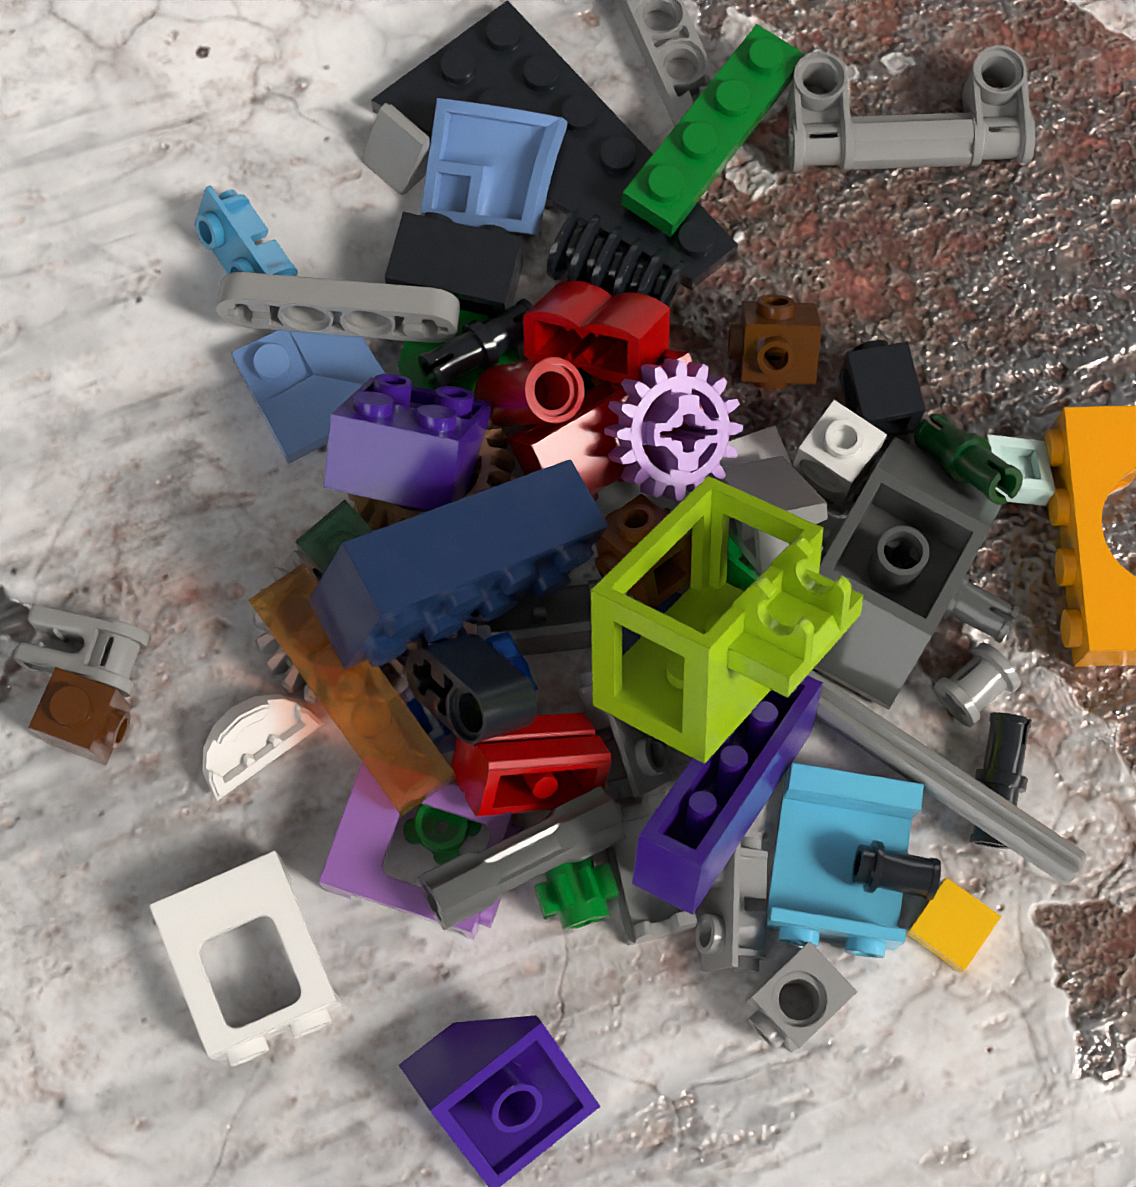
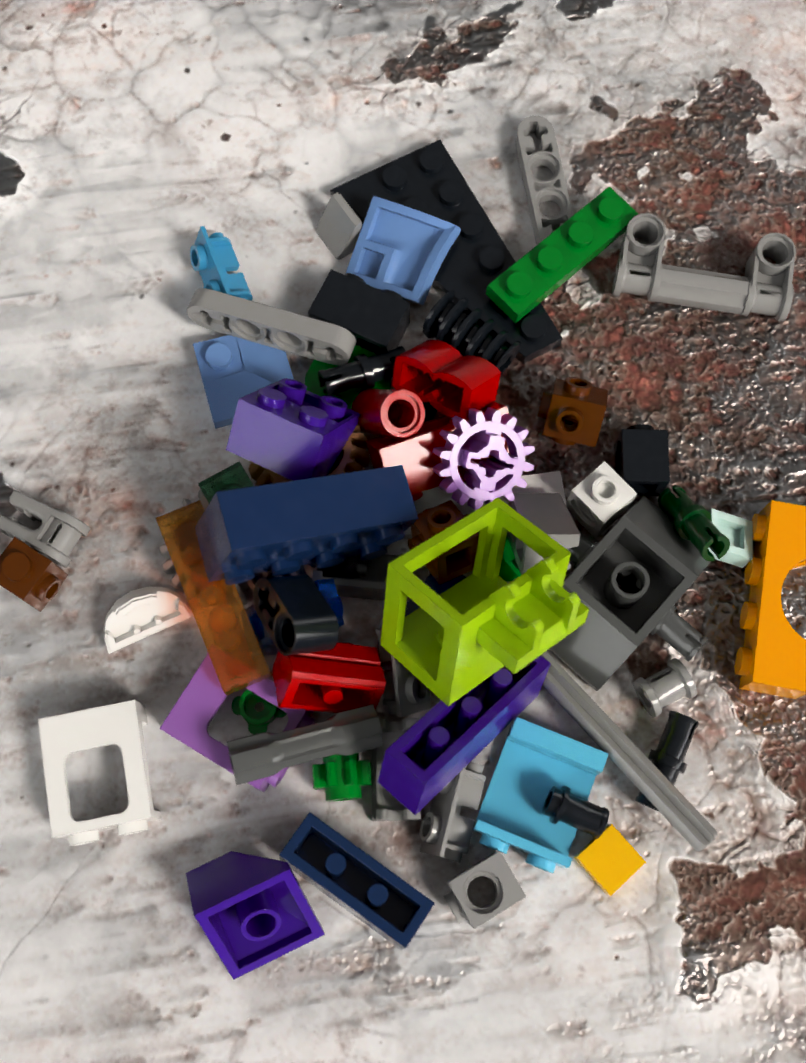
camera: 15 degrees right, 0 degrees up
none -> dark blue brick [279,812,435,950]

